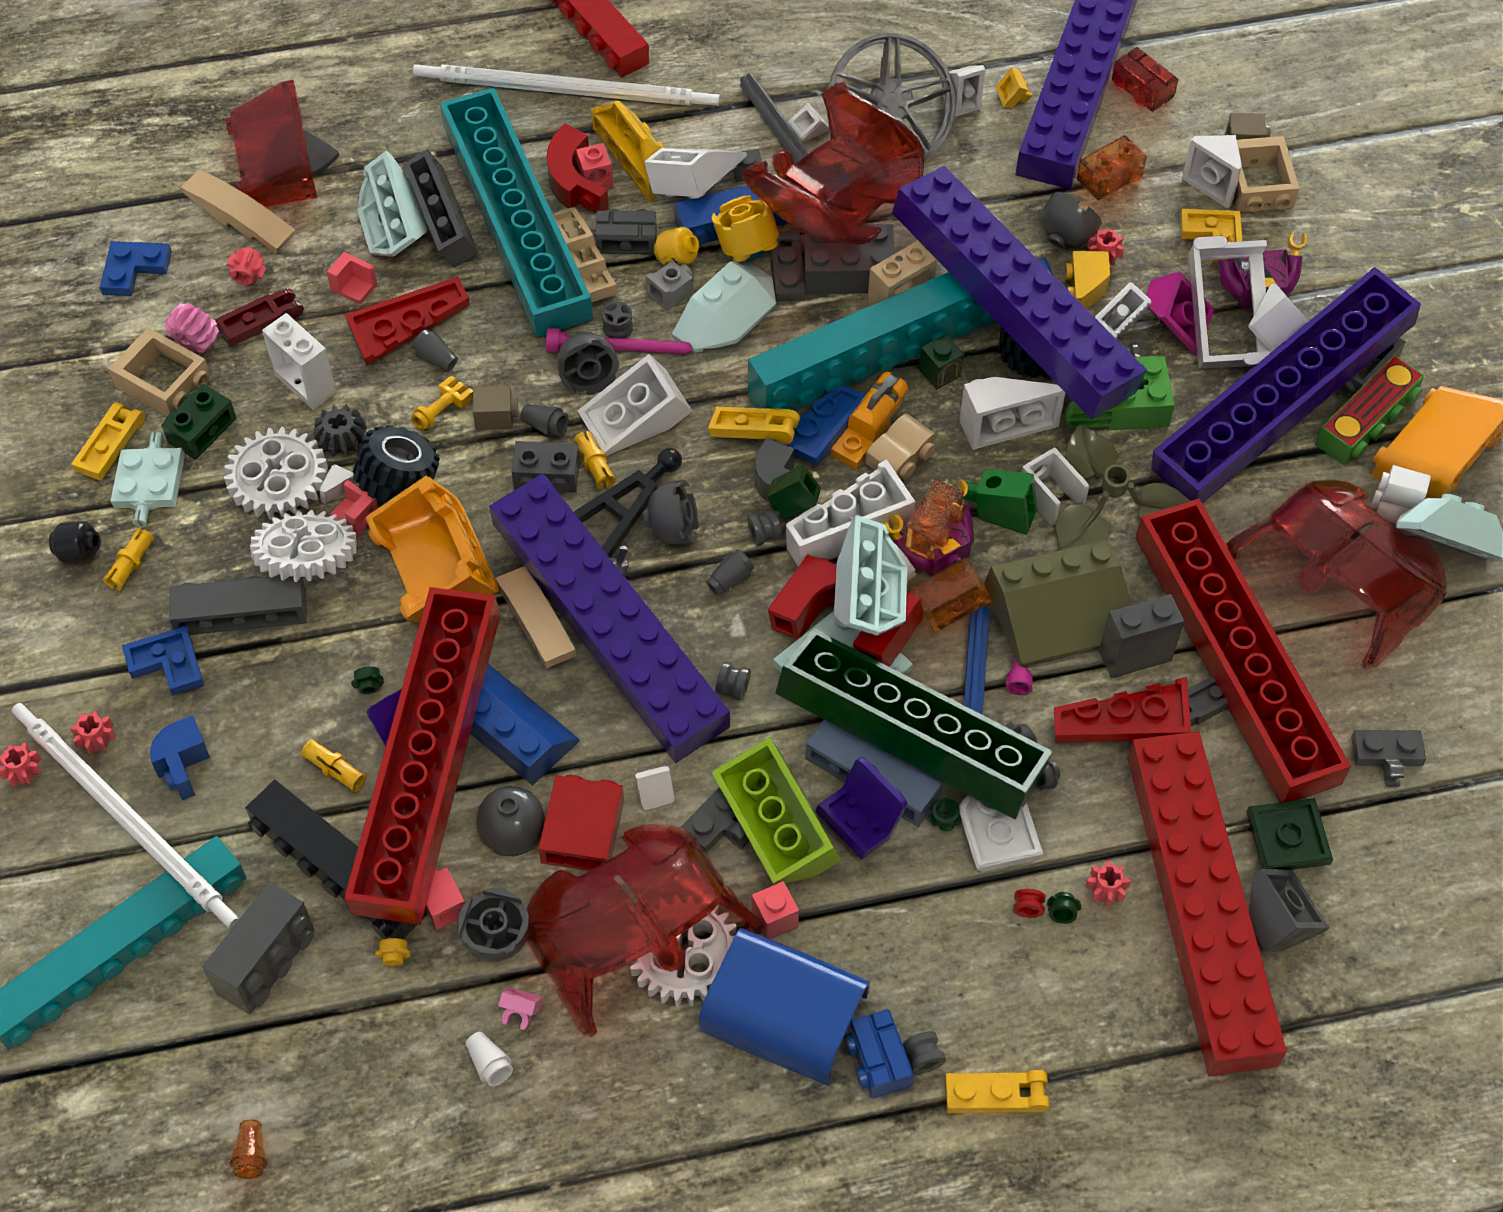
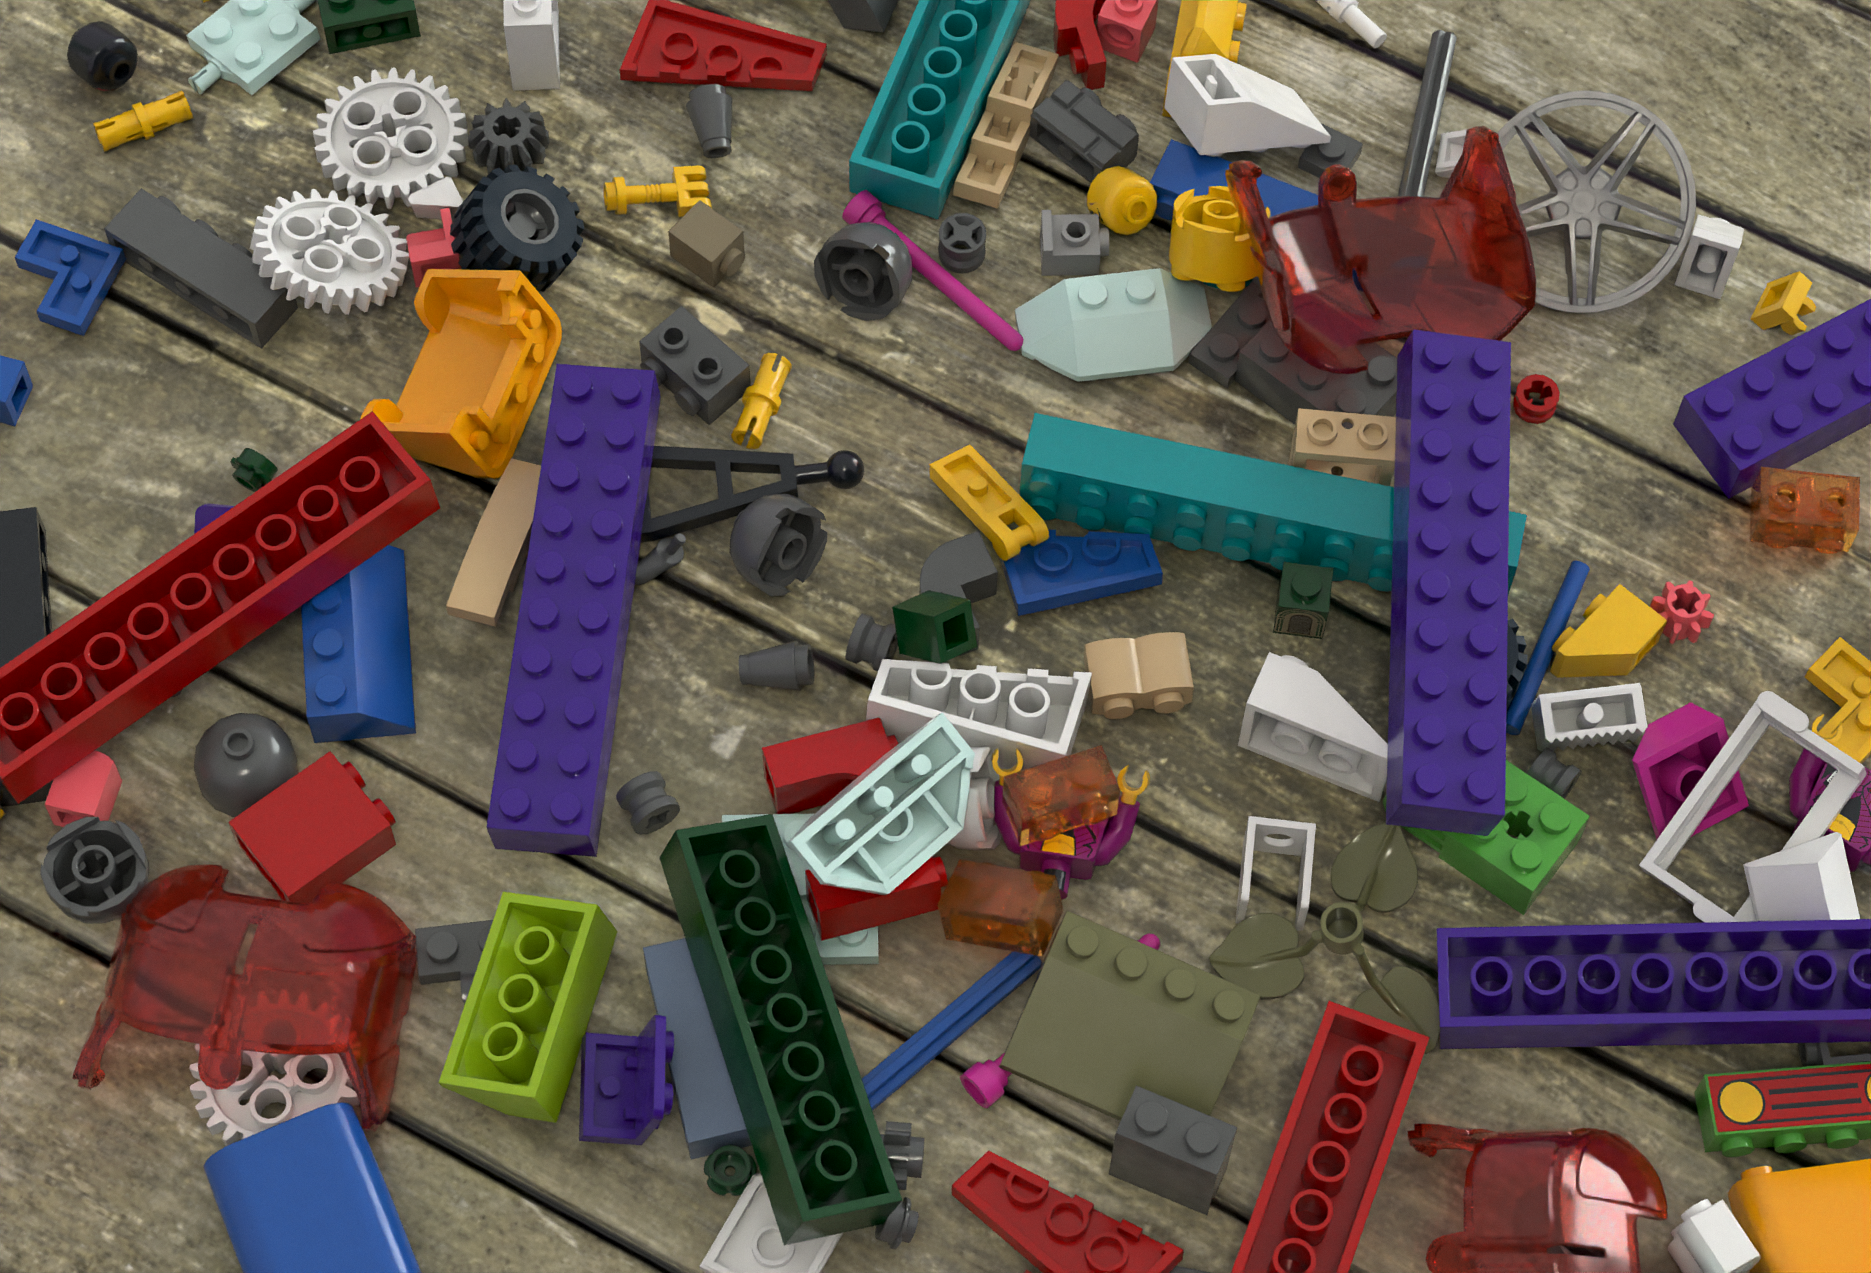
camera: 40 degrees right, 5 degrees up
yellow pin [301,739,367,792] -> none
bright pink tile [498,987,544,1030] -> none
dark grey cone [520,404,569,437] -> none
white slope [577,354,692,456] -> none
white slope [635,766,675,810] -> none
coral brick [752,881,799,939] -> none
light orange plate [831,372,908,470] -> none
green torso [963,469,1037,535] -> none
dark grey cylinder [1041,192,1102,248] -> none

